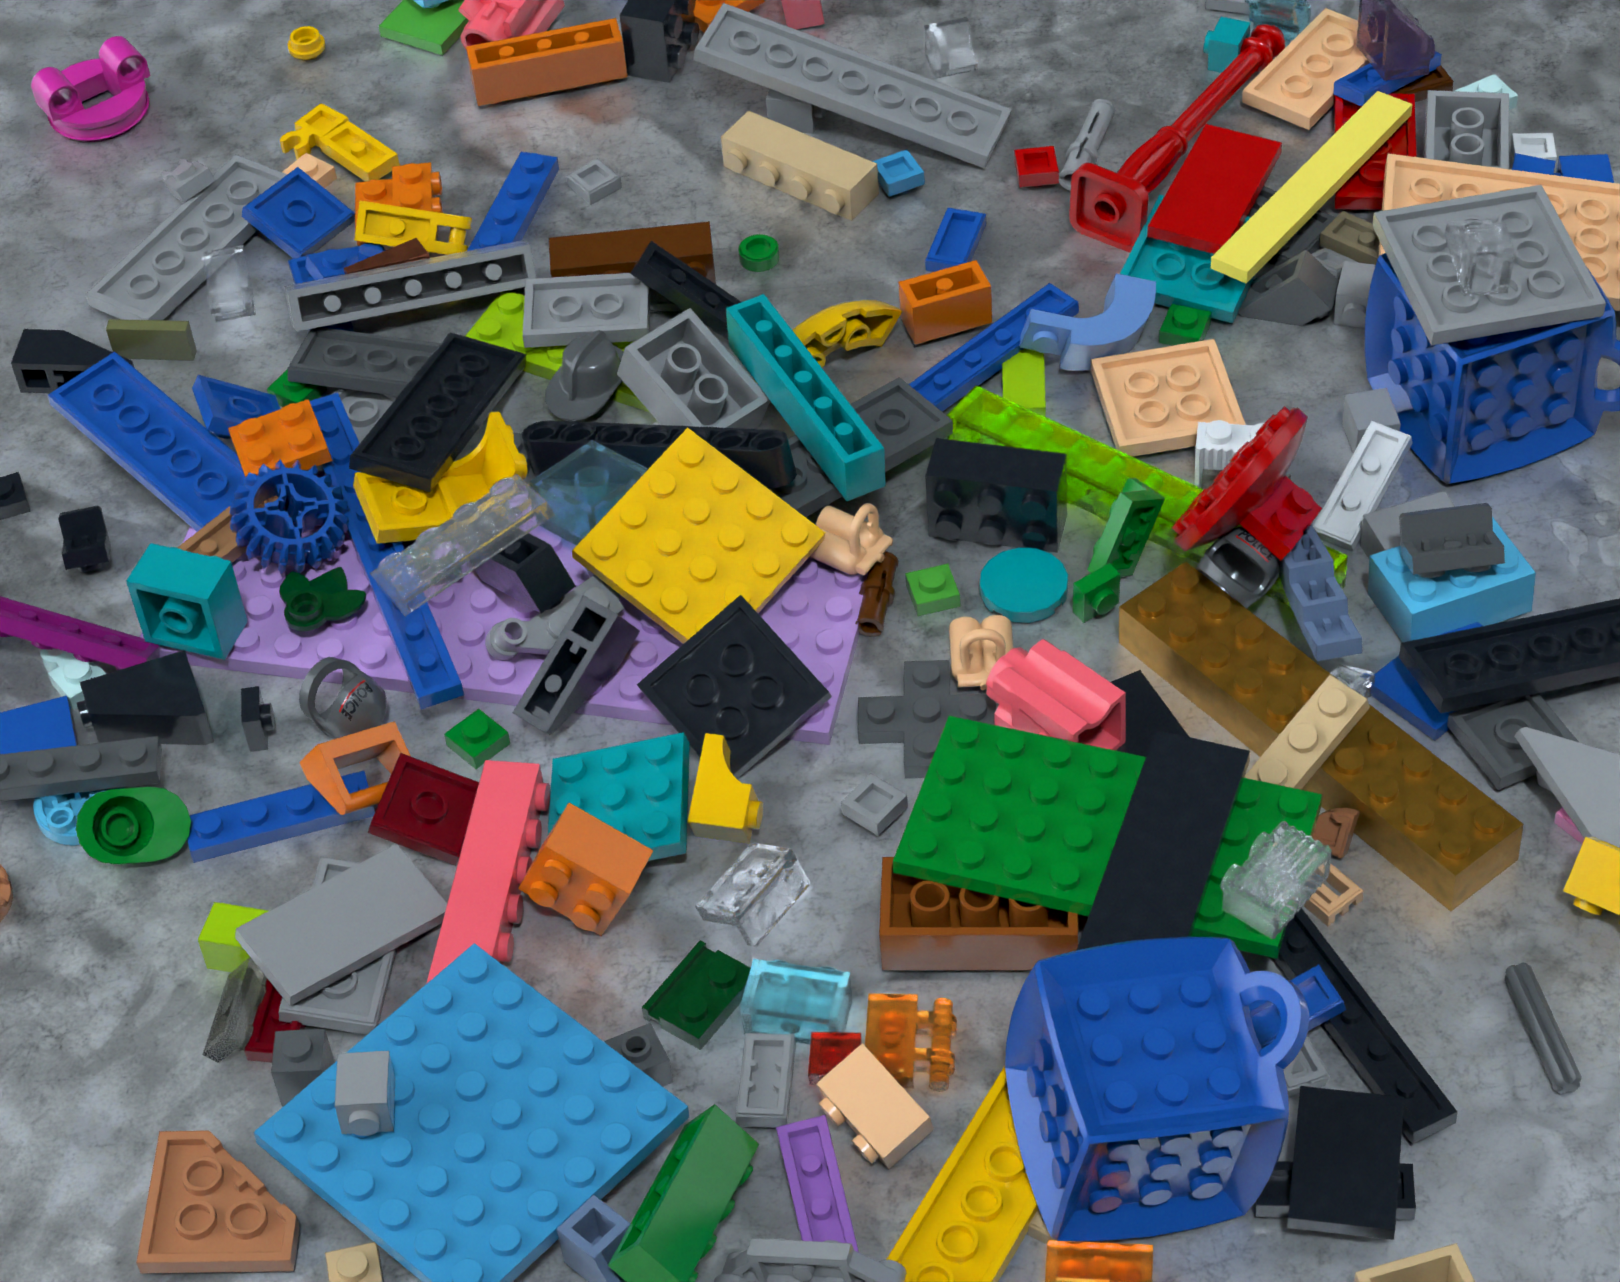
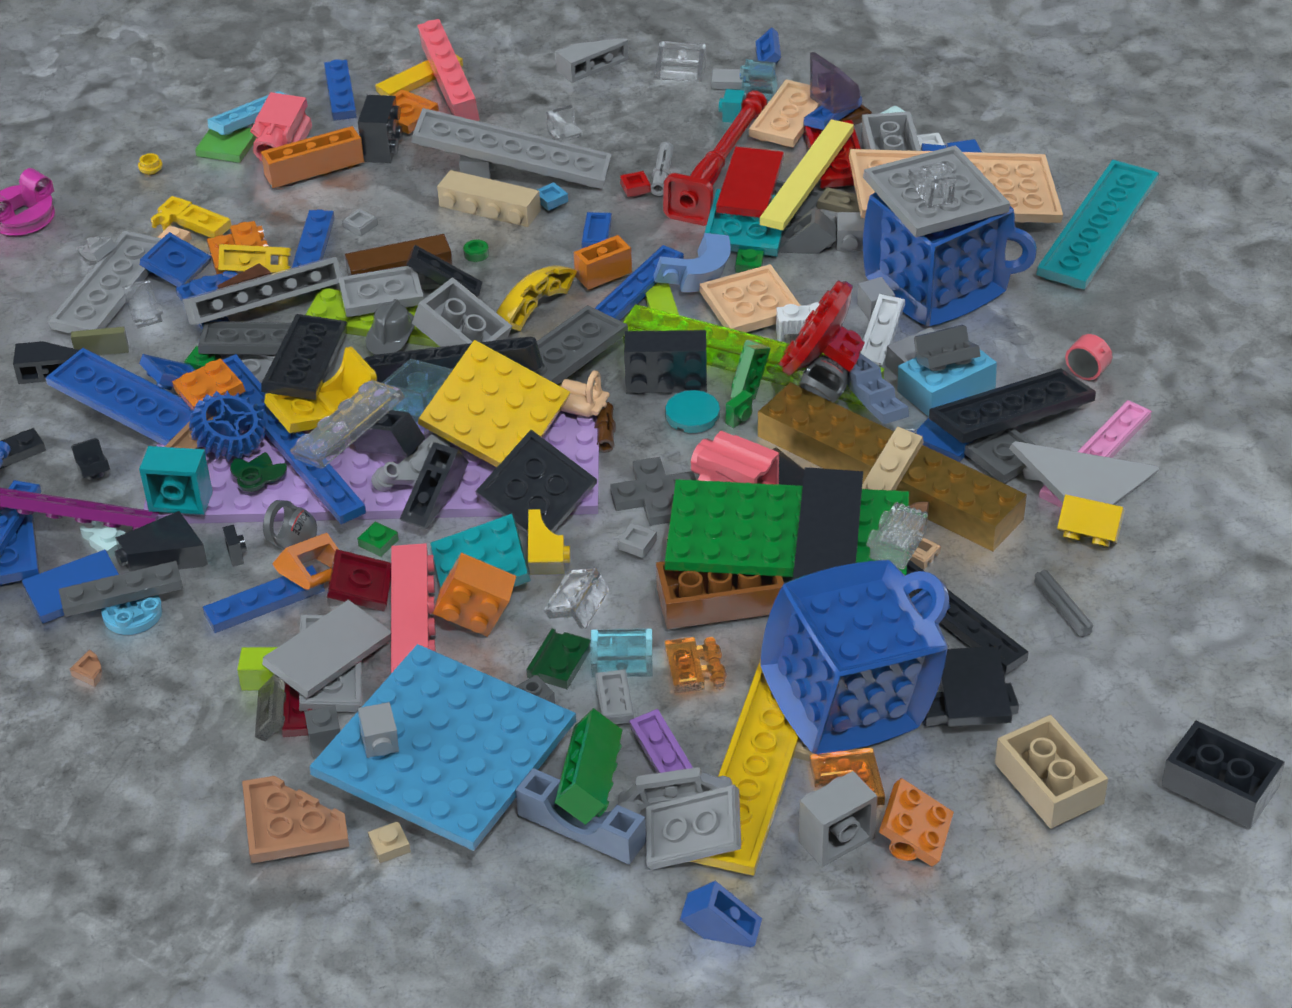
camera: 15 degrees left, 5 degrees down
green piece [75,787,191,864] -> none
teal brick [726,294,886,501] -> none
clear red plate [808,1032,862,1085] -> none
light nougat brick [816,1043,934,1170] -> none
bright green plate [905,563,961,616] -> none
light nougat piece [949,615,1014,690] -> none

